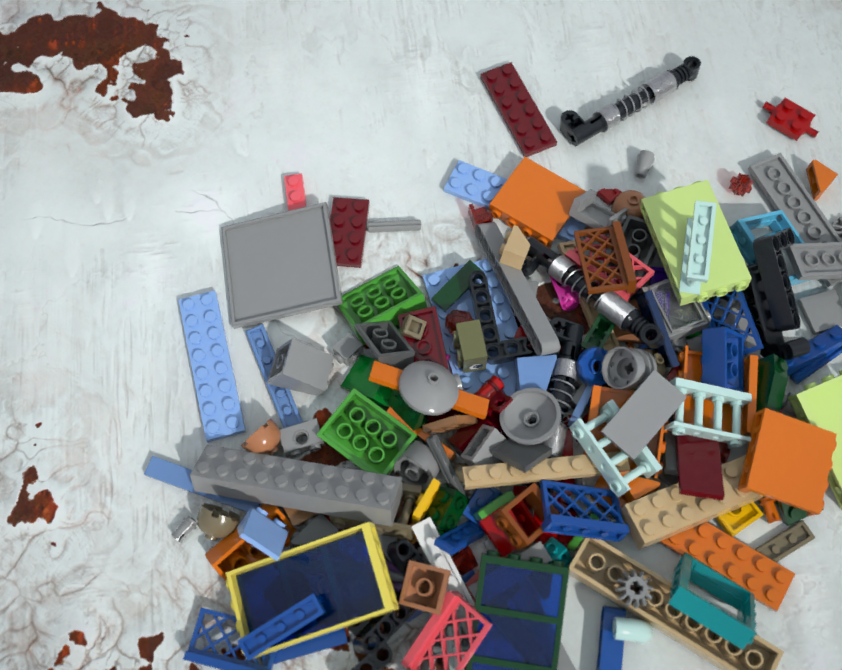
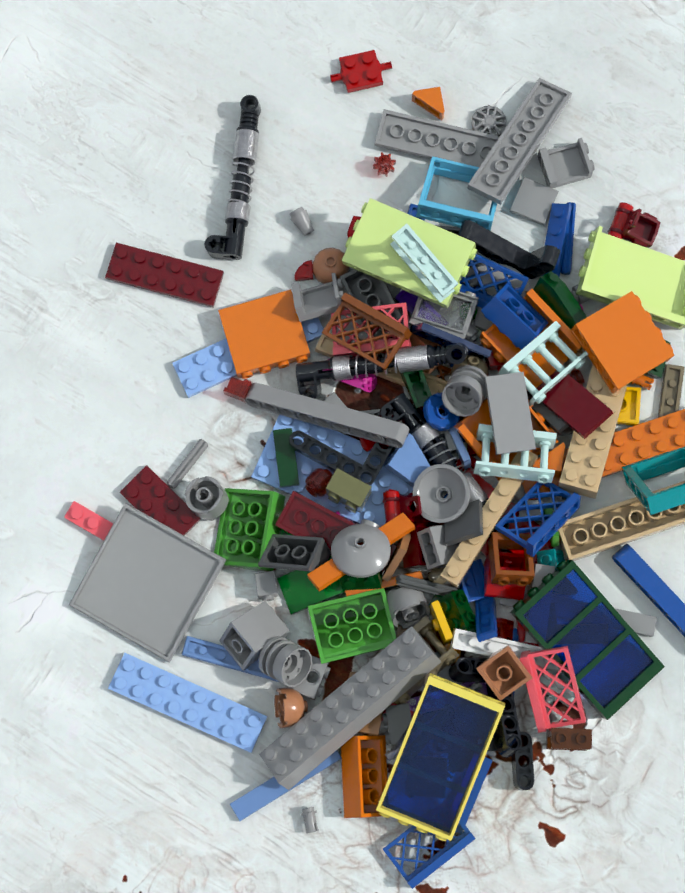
camera: 50 degrees left, 10 degrees up
dark tan cylinder [197,503,240,541] -> none
light blue slope [237,506,288,561] -> none
blue plate [237,593,326,661] -> none
dark tan slope [399,314,427,340] -> none
bright green tile [473,490,515,521] -> none
tan slope [499,225,530,270] -> none
light aqua cylinder [613,617,653,644] -> none
light grey gear [615,570,654,609] -> none
black beam [753,228,801,332] -> none
none -> light grey brick [185,476,229,521]
none -> light grey wheel [259,636,312,687]

